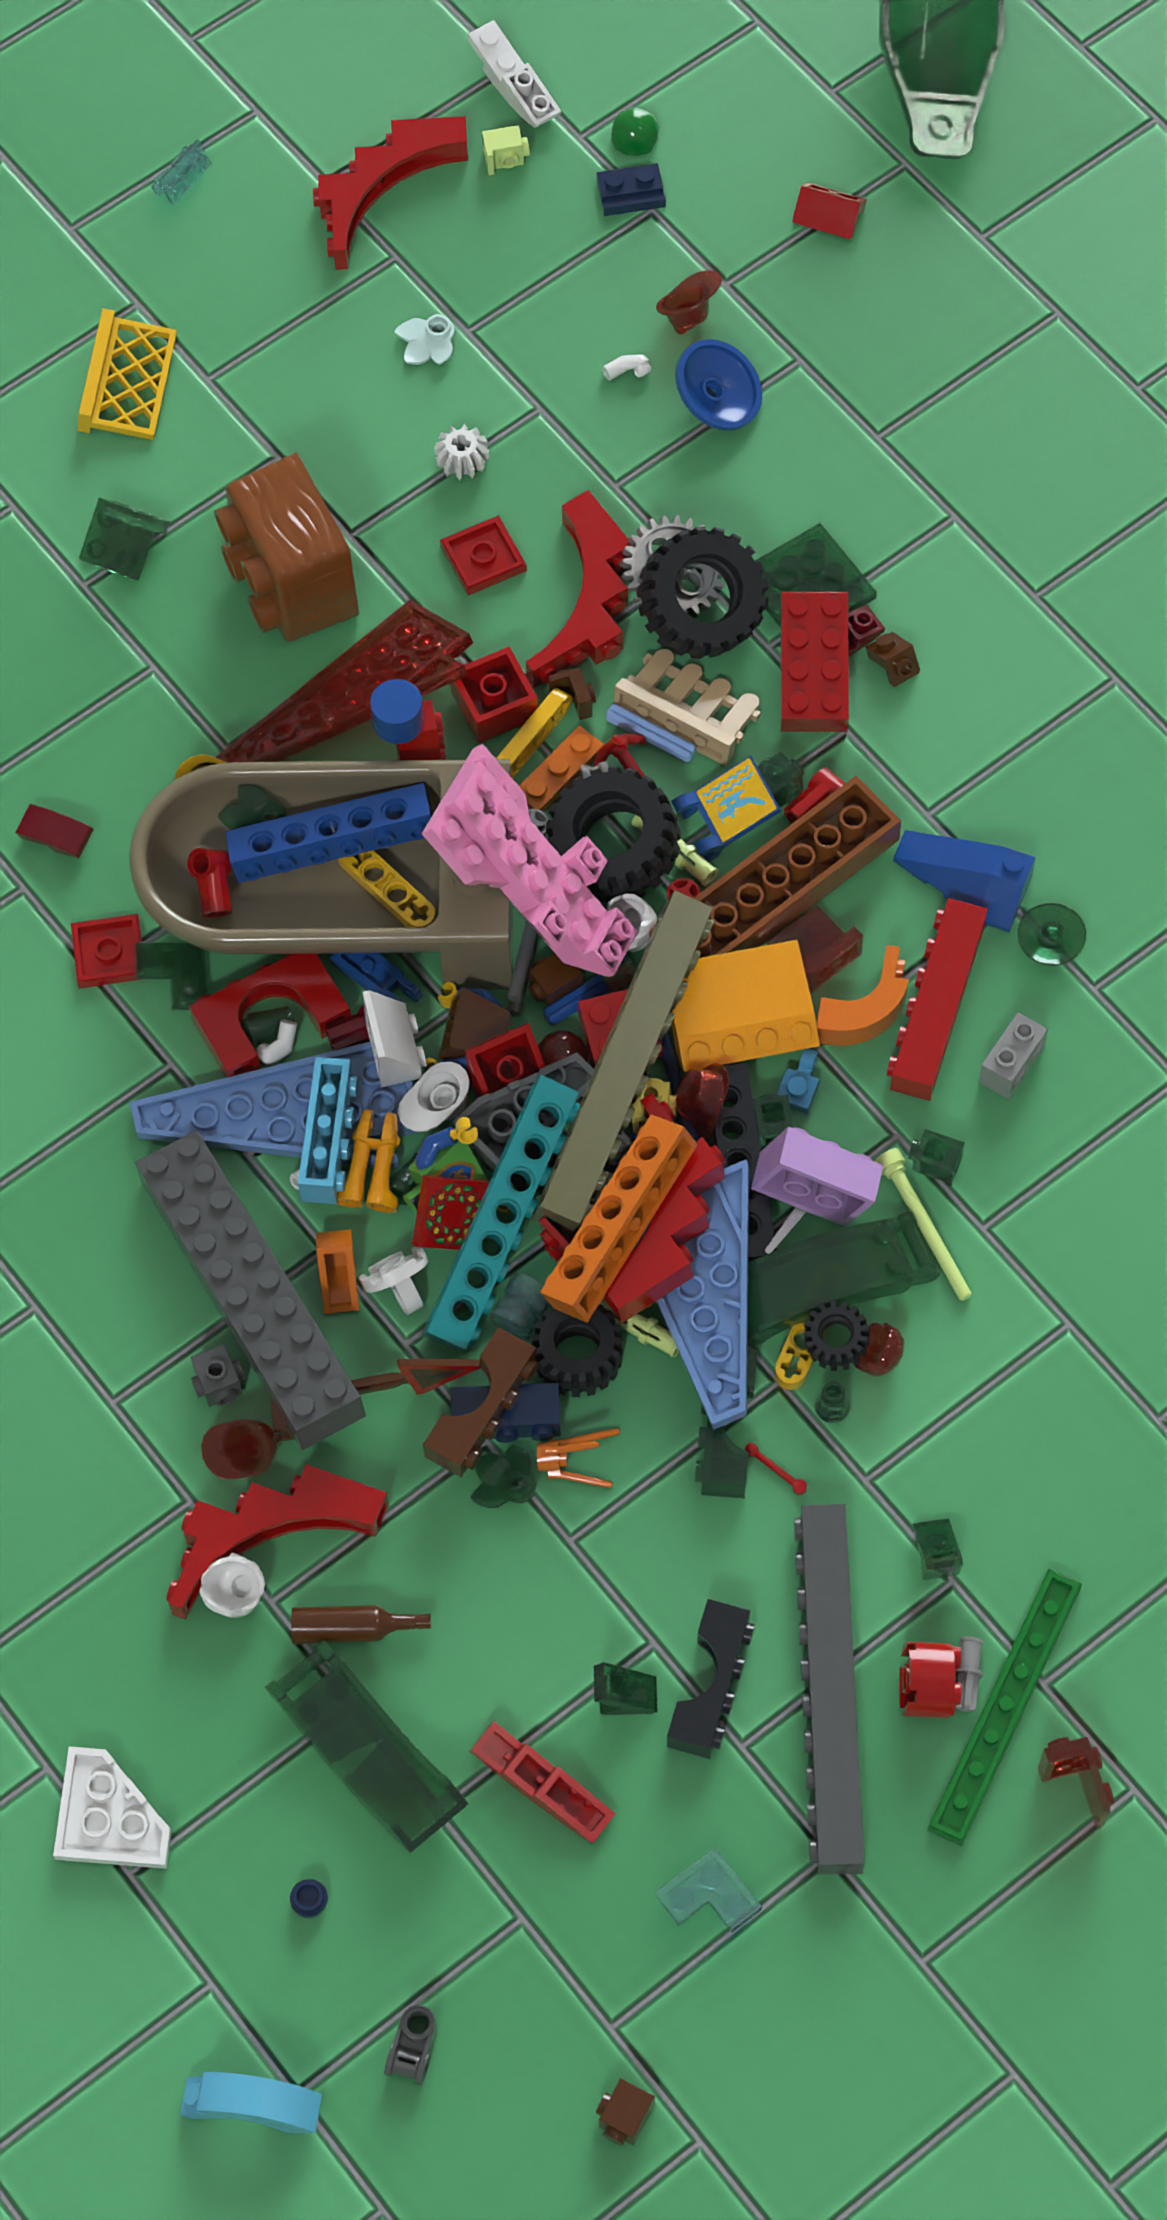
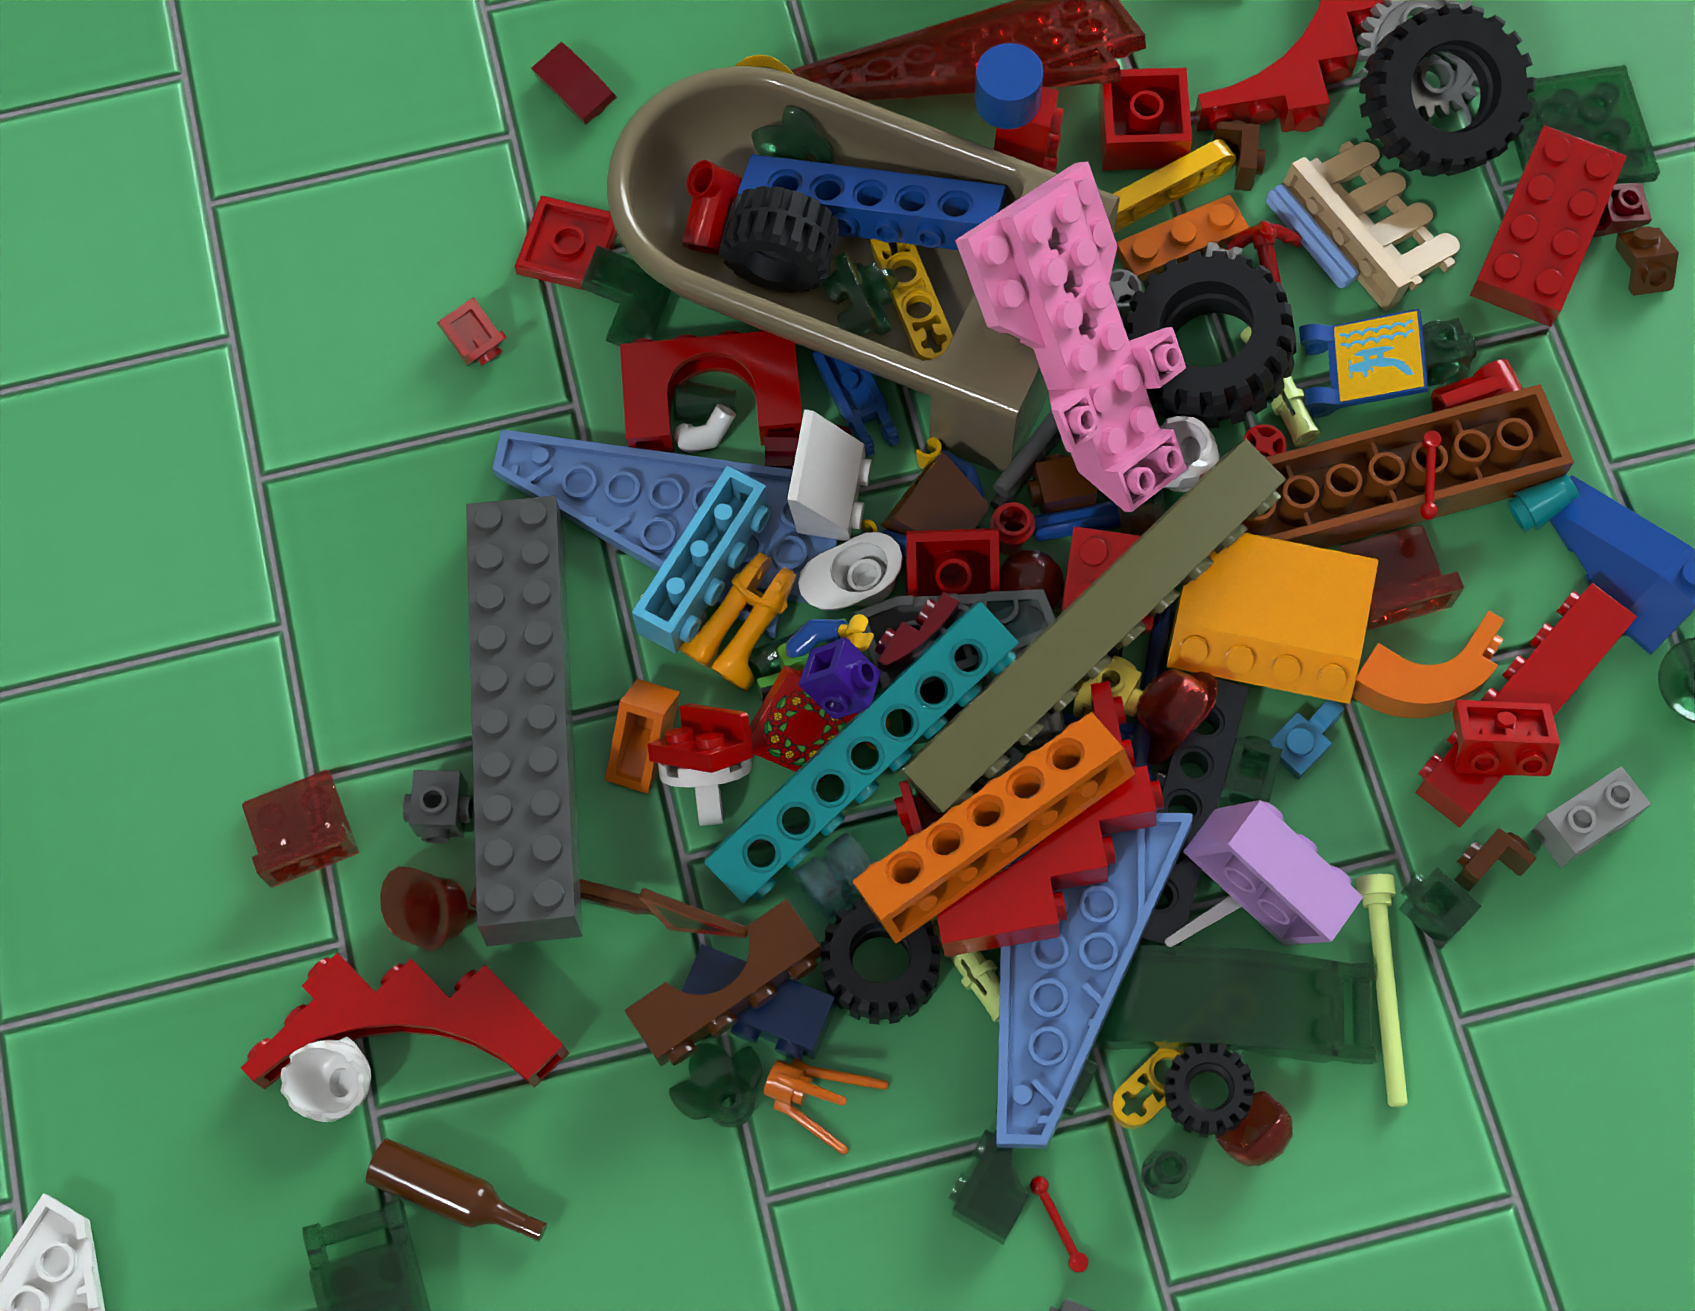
camera: 25 degrees right, 5 degrees up
none -> clear red bracket [242,770,359,888]
none -> red bracket [437,297,507,366]
none -> red bracket [647,703,754,773]
none -> black tyre [720,186,839,293]
none -> dark purple brick [798,637,881,720]
none -> clear green hips [822,252,898,336]
none -> dark red slope [874,592,960,672]
none -> red cone [990,502,1035,556]
none -> red hinge [1420,431,1442,520]
none -> red bracket [1452,700,1560,777]
none -> reddish brown bracket [1454,827,1536,892]
none -> teal cone [1507,474,1579,532]

